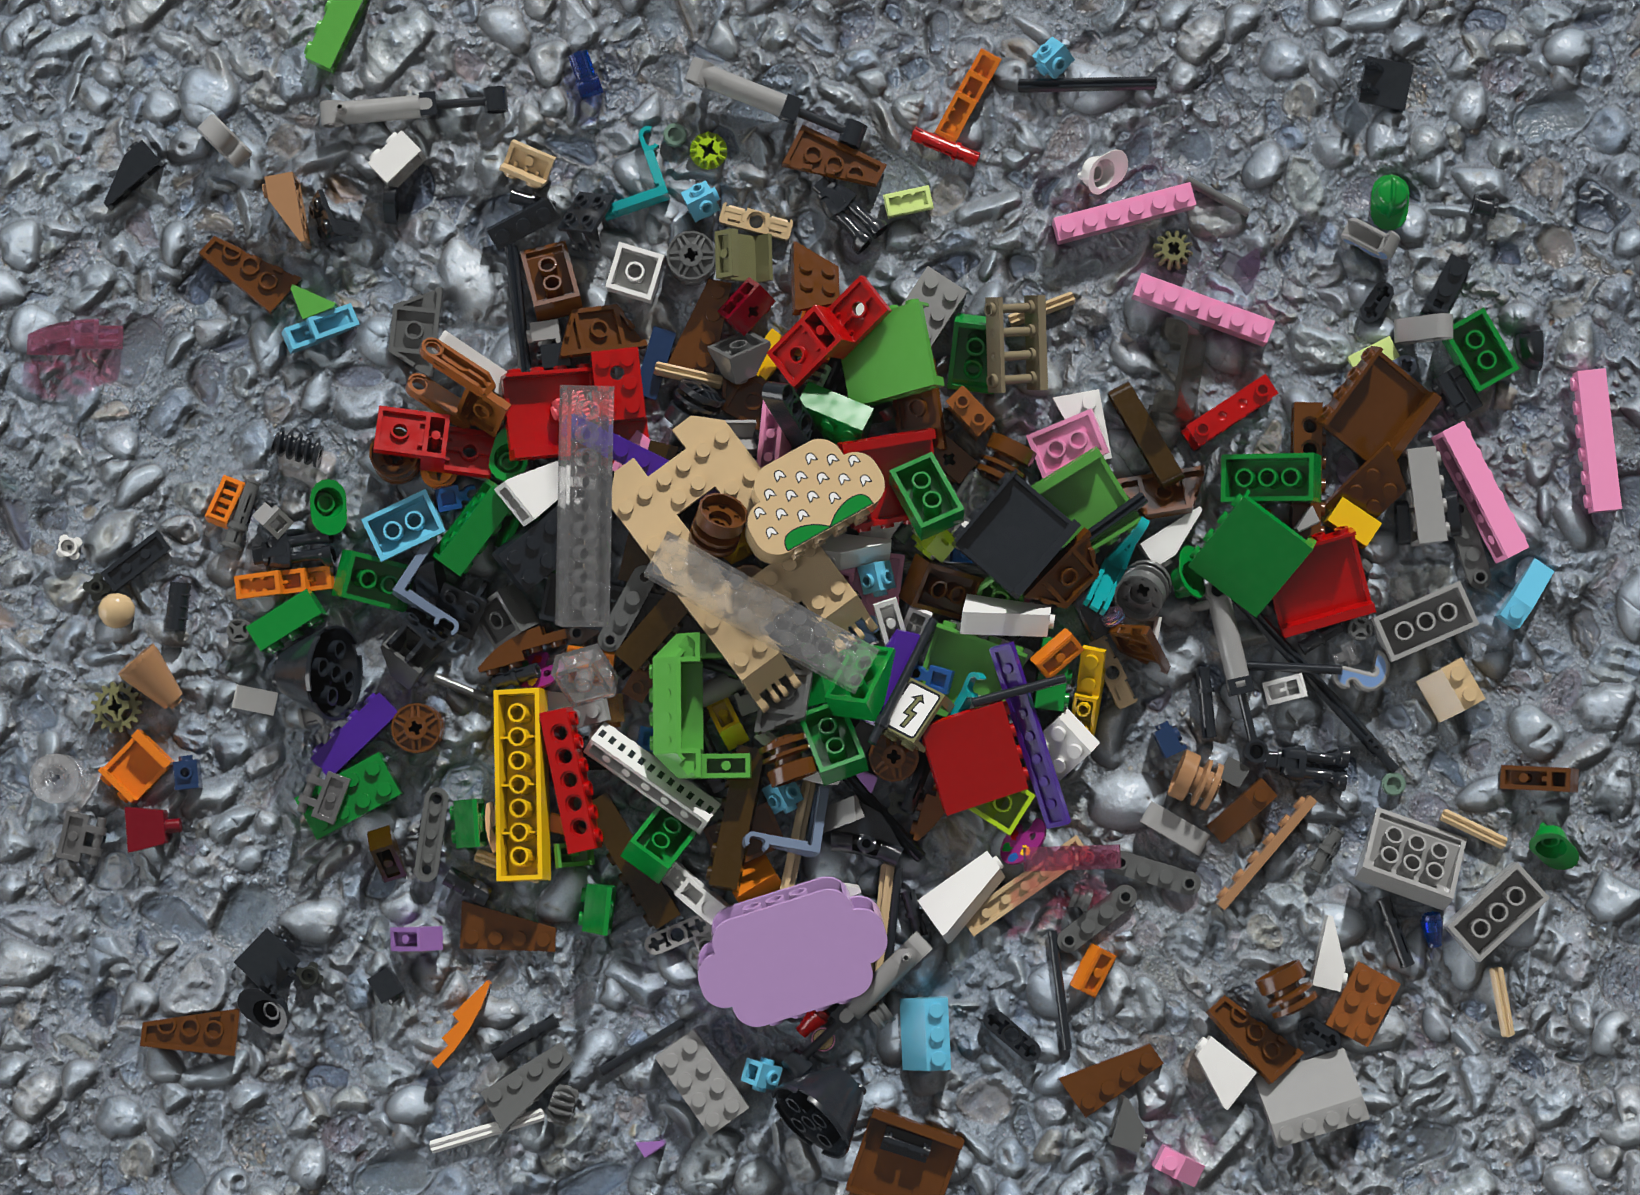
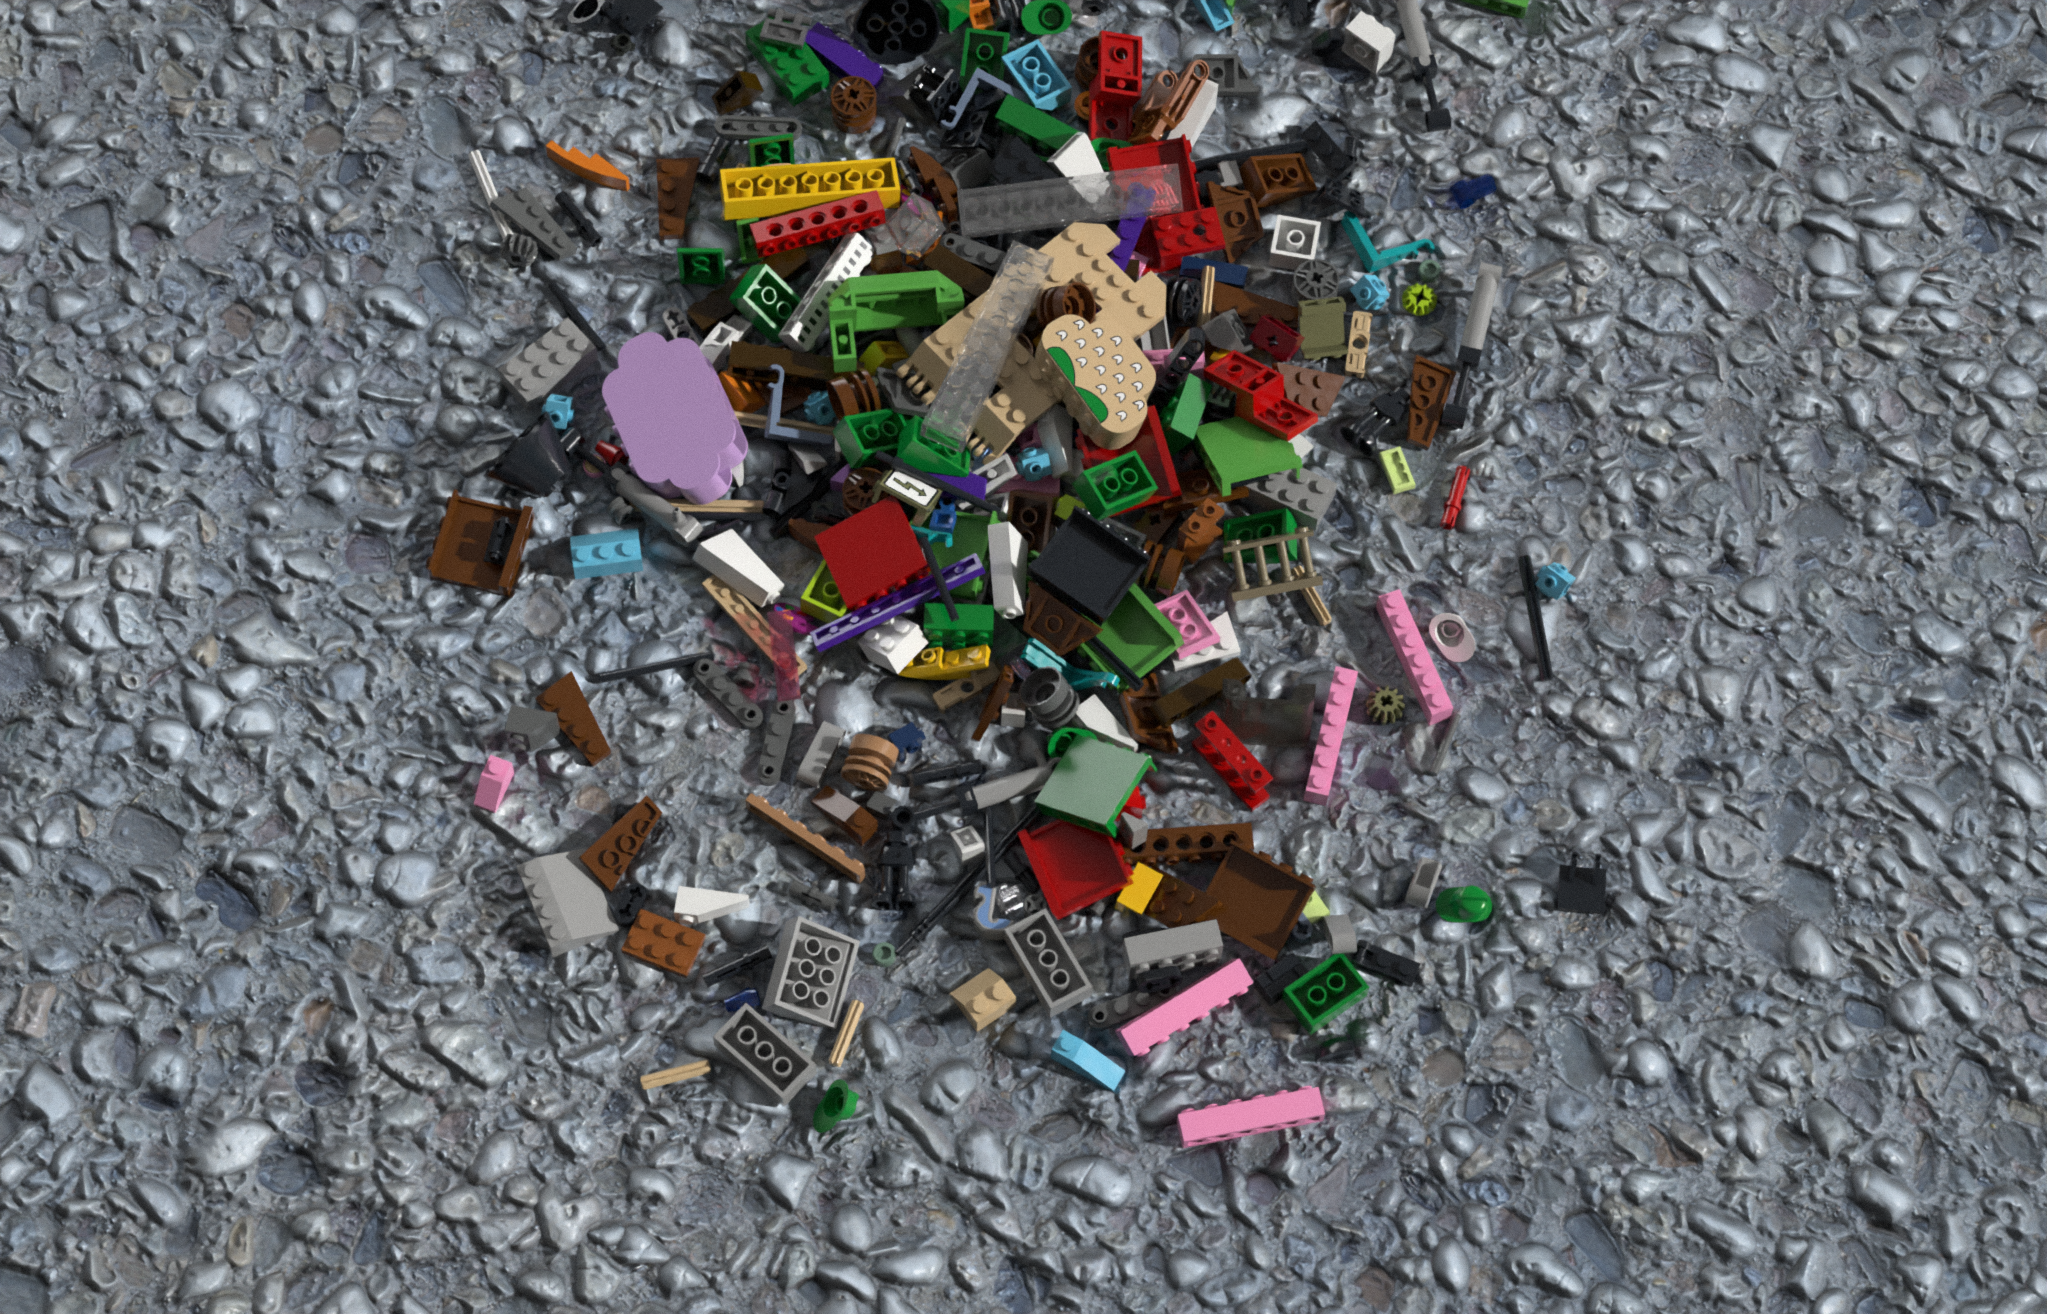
camera: 80 degrees right, 20 degrees down
black brick [367,966,405,1005] -> none
medium lavender slope [390,926,443,952] -> none
blue plate [434,483,476,512] -> none
tan bracket [499,139,556,188] -> none
medium lavender slope [636,1140,667,1158] -> none
orange slope [935,48,1002,143] -> none
black beam [983,1008,1041,1062] -> none
orange slope [1030,628,1085,678] -> none
orange slope [1070,943,1117,998] -> none
white slope [1194,1035,1257,1110] -> none
green brick [1221,453,1322,504] -> none
reddish brown wheel [1255,959,1318,1019] -> none
black beam [1359,282,1394,324] -> none
black bush [1470,194,1499,220] -> none
reddish brown slope [1500,765,1579,793] -> none

